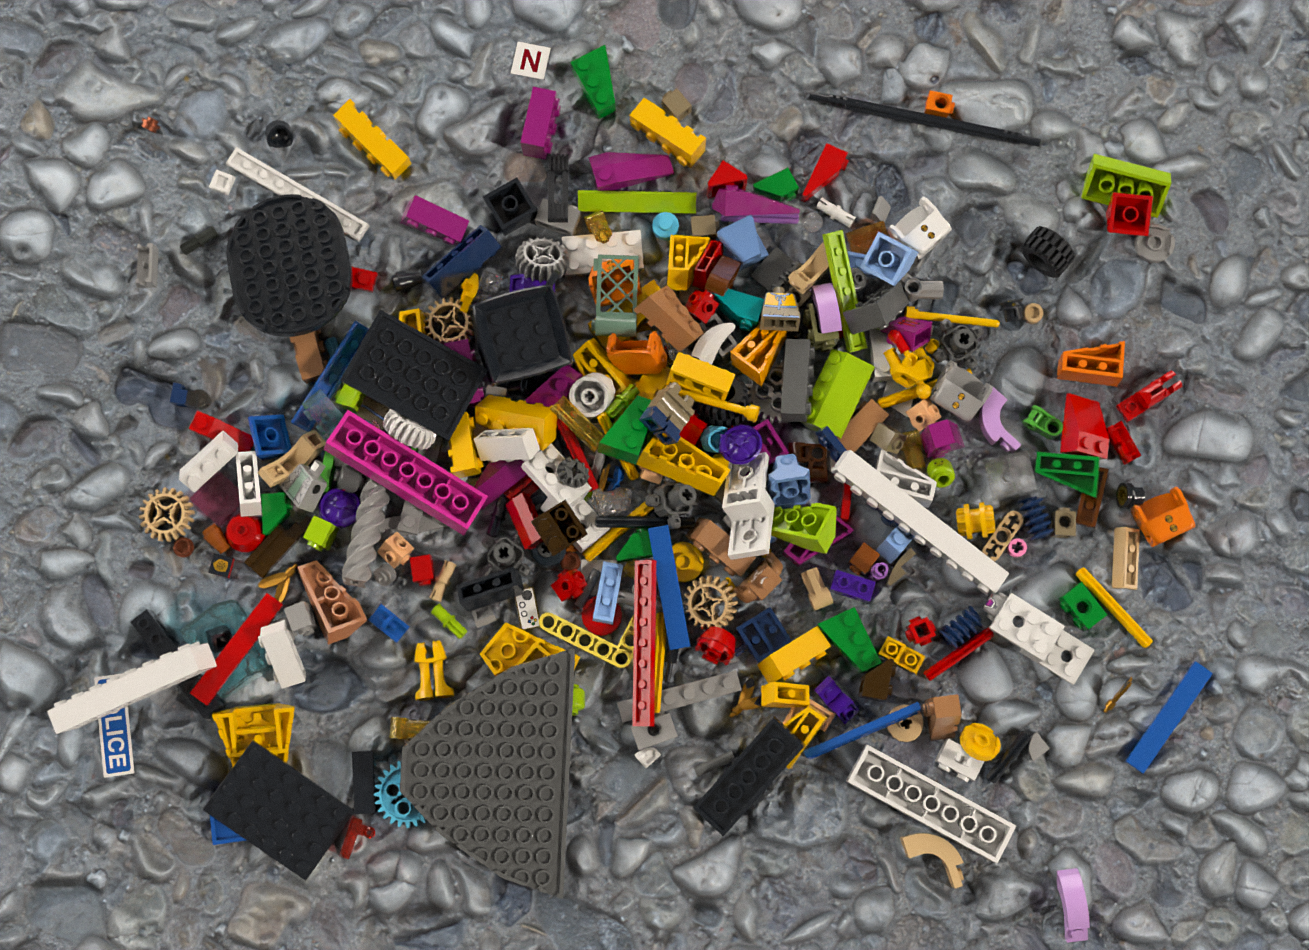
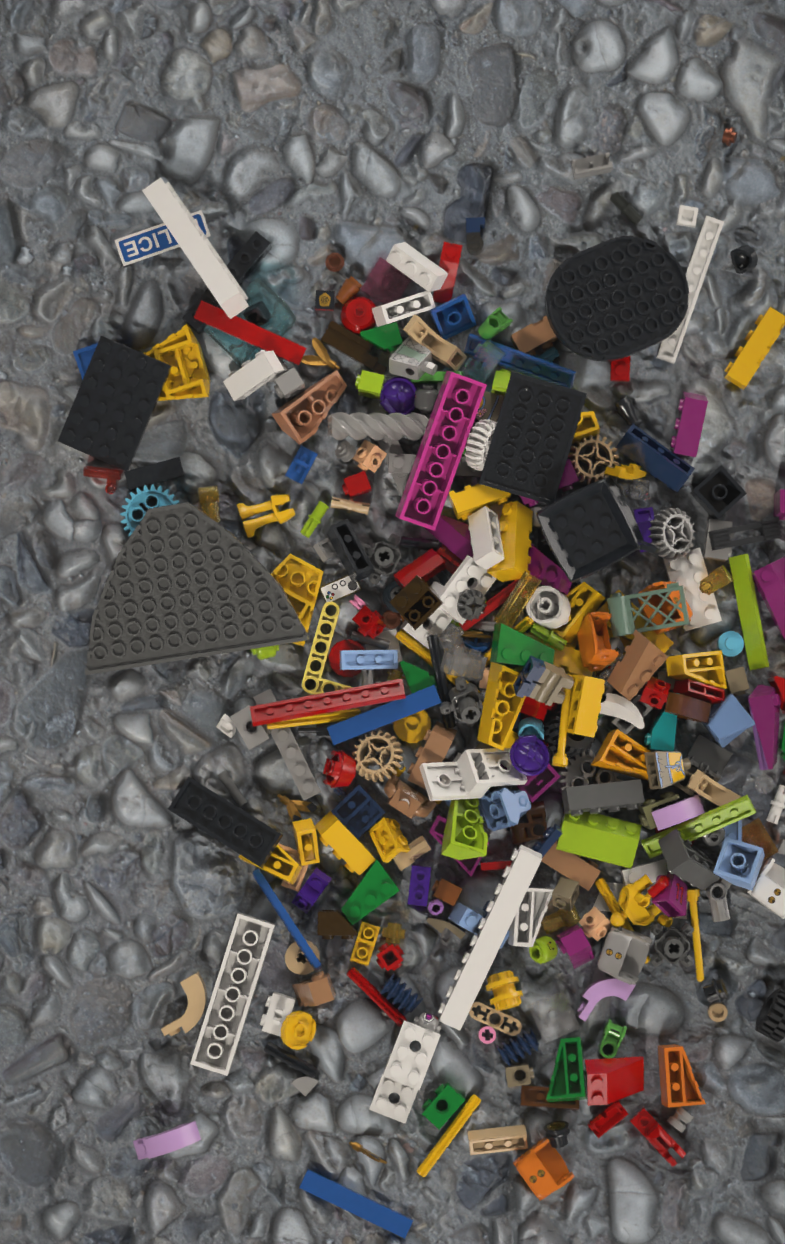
camera: 80 degrees right, 5 degrees up
tan gear [139,487,195,542] -> none
none -> bright pink bush [349,594,367,611]
none -> yellow bracket [368,817,410,863]
none -> clear yellow gear [382,922,406,944]
none -> clear brick [440,646,487,680]
none -> bright green piece [478,307,513,340]
none -> light grey wheel [667,1106,694,1133]

